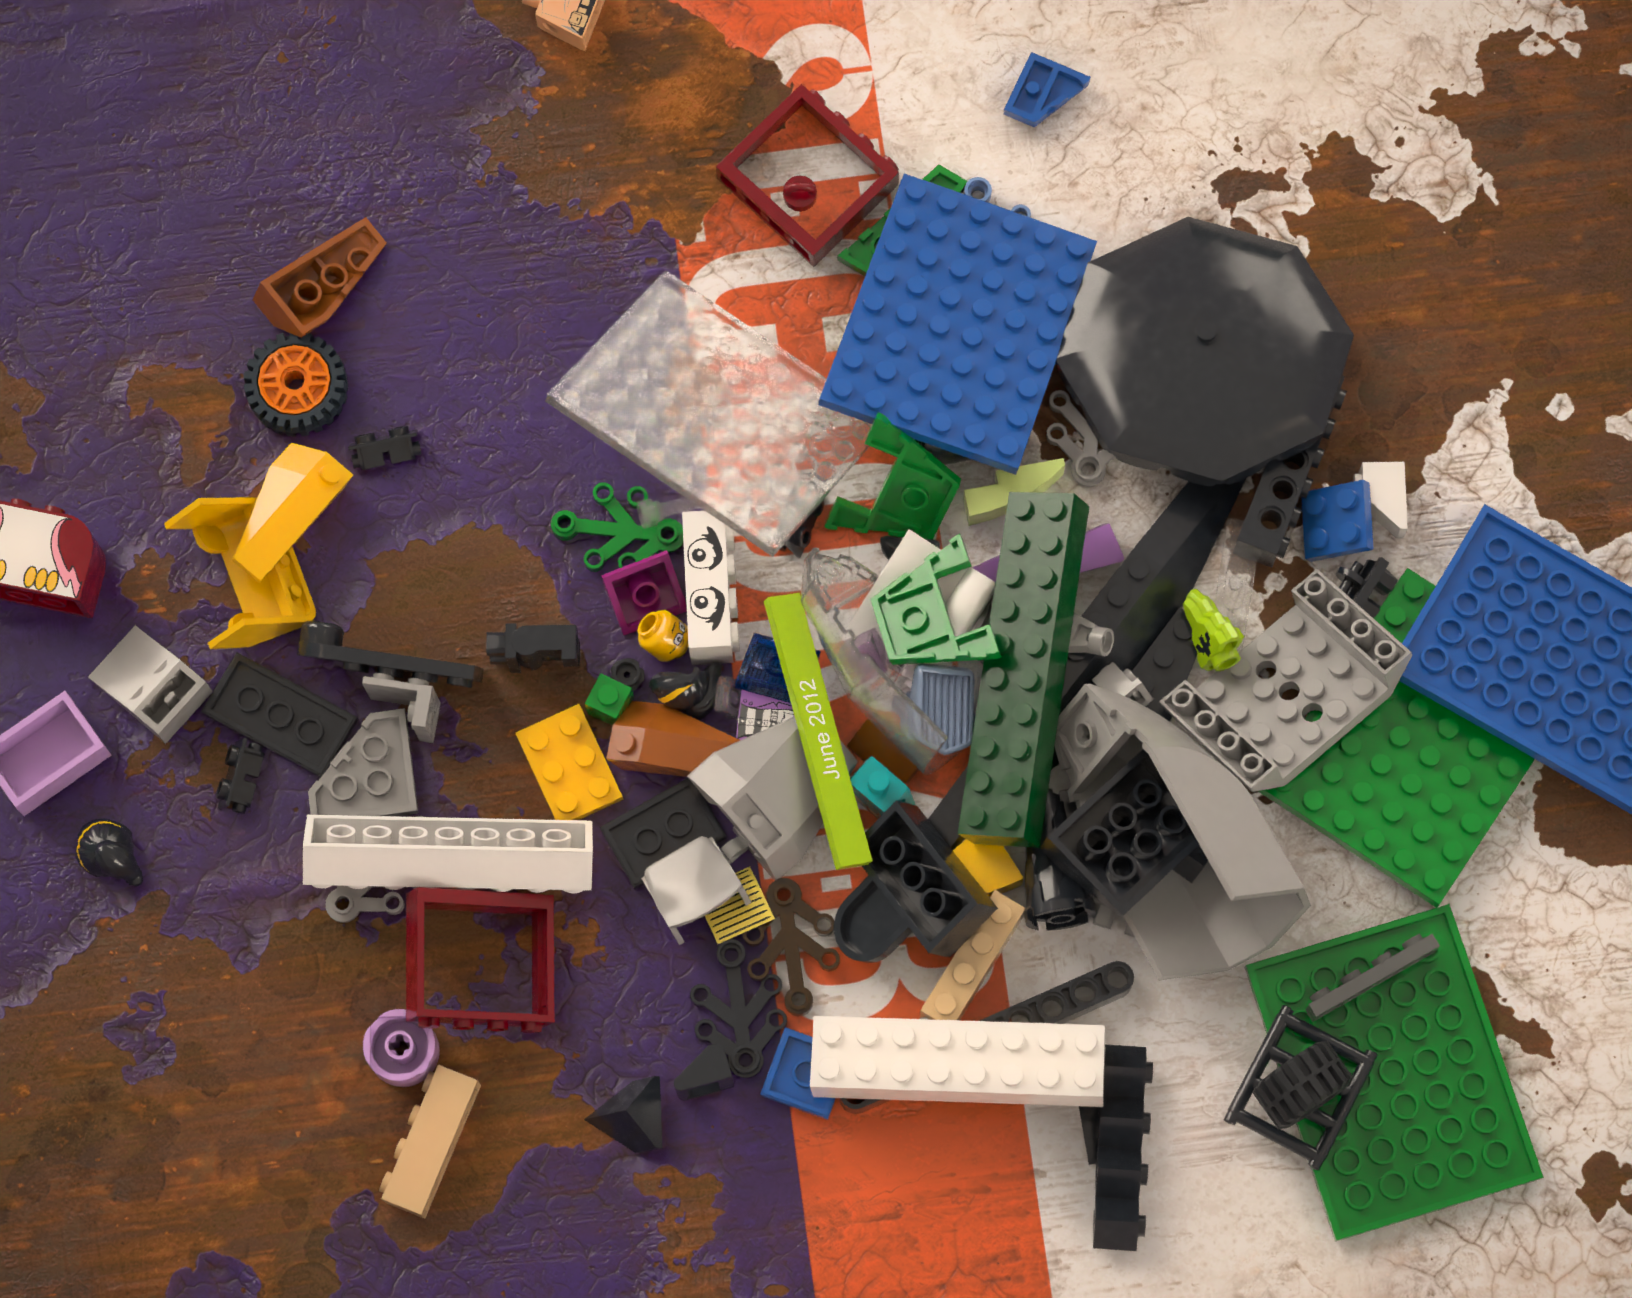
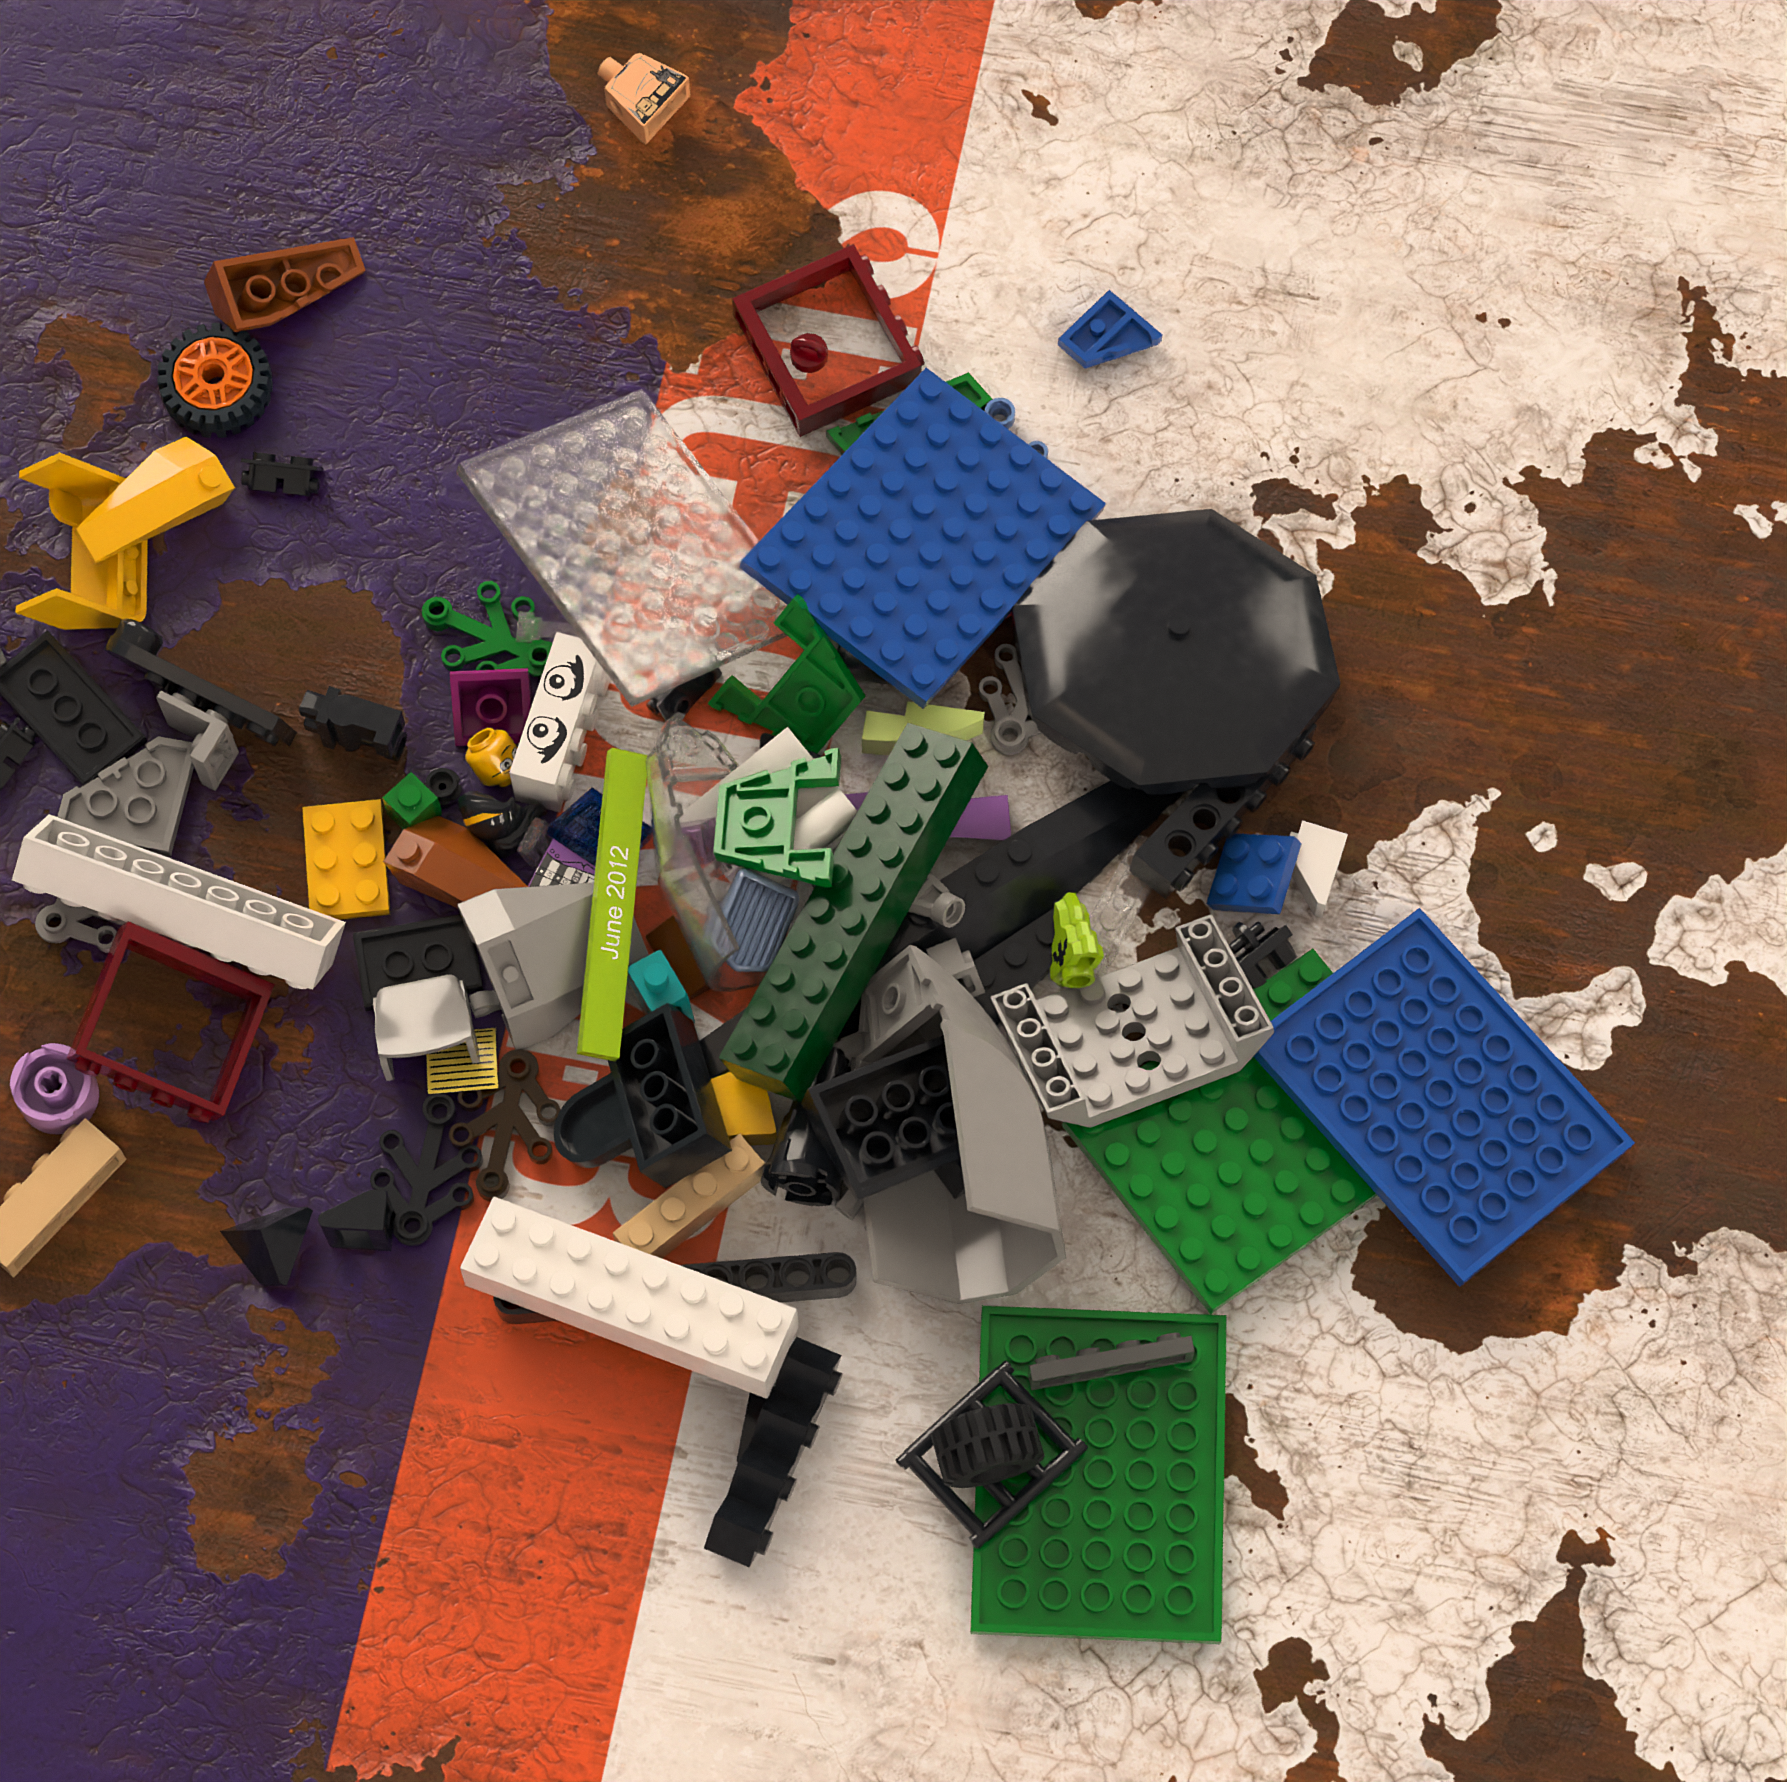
camera: 15 degrees right, 5 degrees down
blue plate [760,1027,836,1120] -> none

